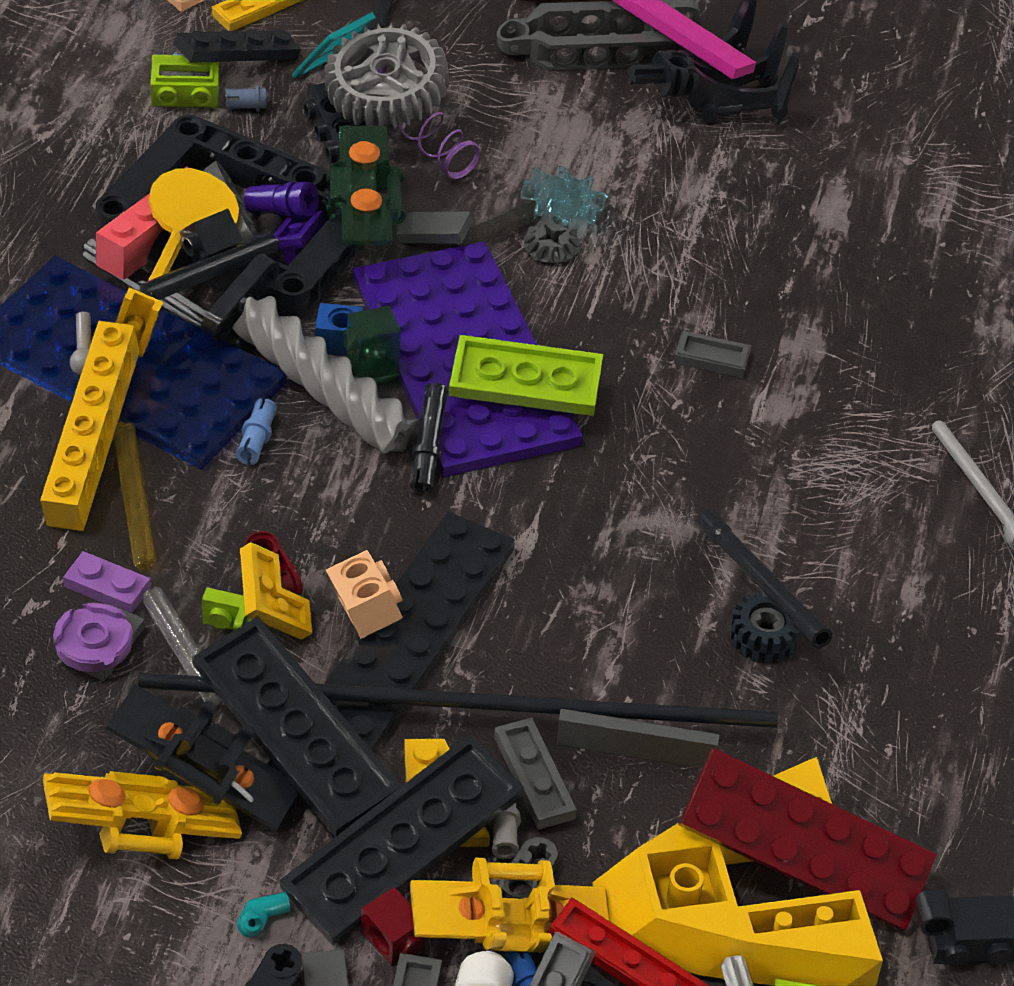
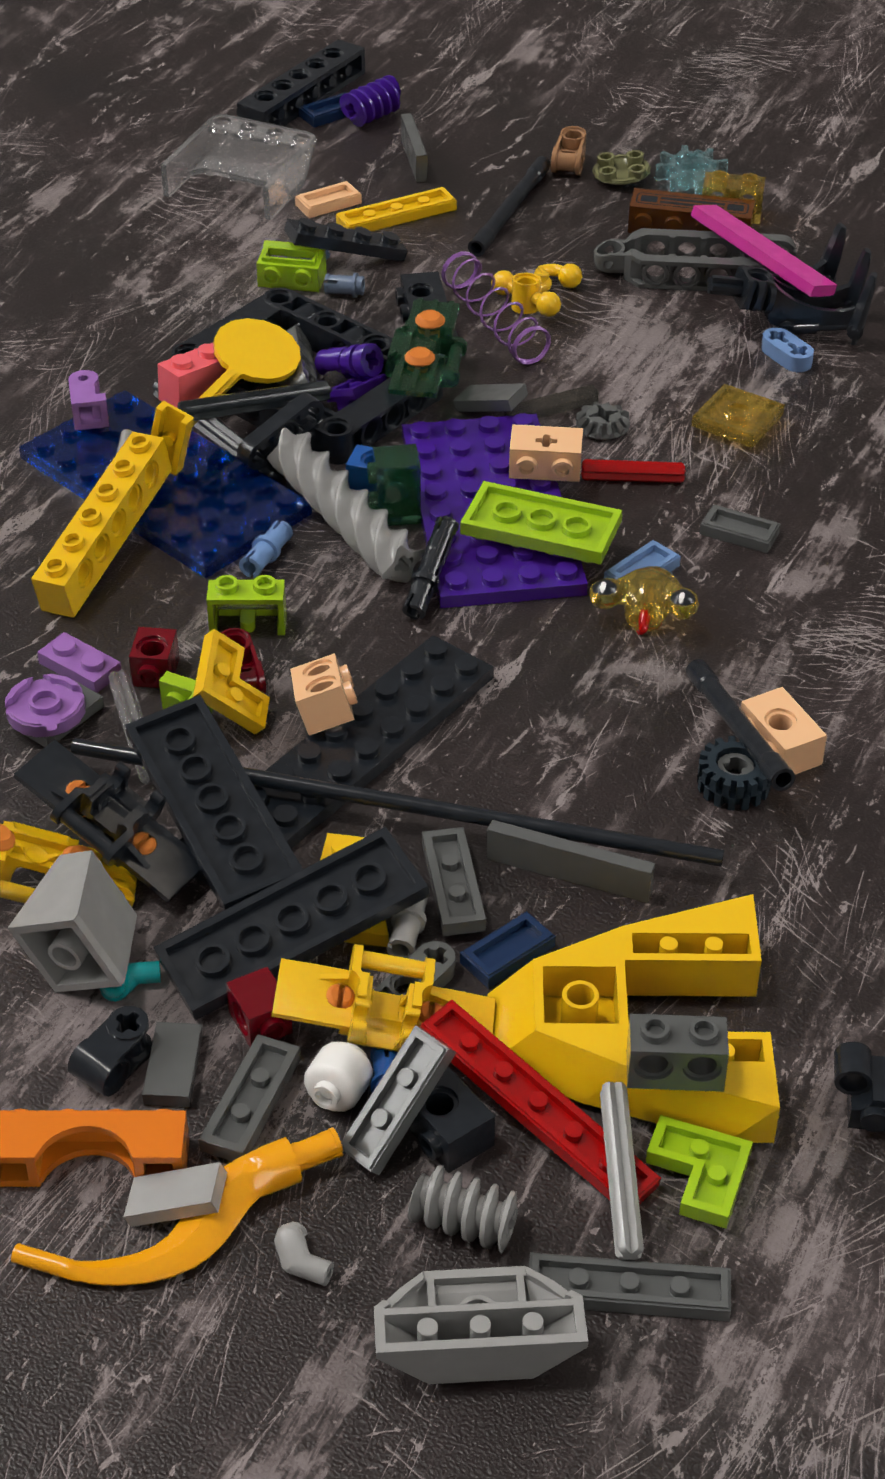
camera: 15 degrees right, 5 degrees down
clear yellow axle [114,421,156,570] -> none
black brick [179,209,243,263] -> none
teal window [292,12,376,79] -> none
light grey gear [324,23,449,130] -> none
clear light blue gear [520,166,608,226] -> none
dark red plate [678,748,937,931] -> none
none -> light grey slope [8,850,137,993]
none -> medium lavender leg [68,370,109,430]
none -> dark red brick [129,627,180,688]
none -> lime window [206,575,287,635]
none -> dark blue tile [460,911,556,989]
none -> yellow piece [491,264,583,317]
none -> light nougat brick [509,424,583,482]
none -> red axle [581,459,685,483]
none -> clear yellow head [589,566,699,635]
none -> medium blue tile [604,540,681,598]
none -> dark grey brick [626,1014,729,1092]
none -> clear yellow plate [691,384,785,448]
none -> light nougat brick [741,687,827,775]
none -> medium blue beam [761,328,814,372]

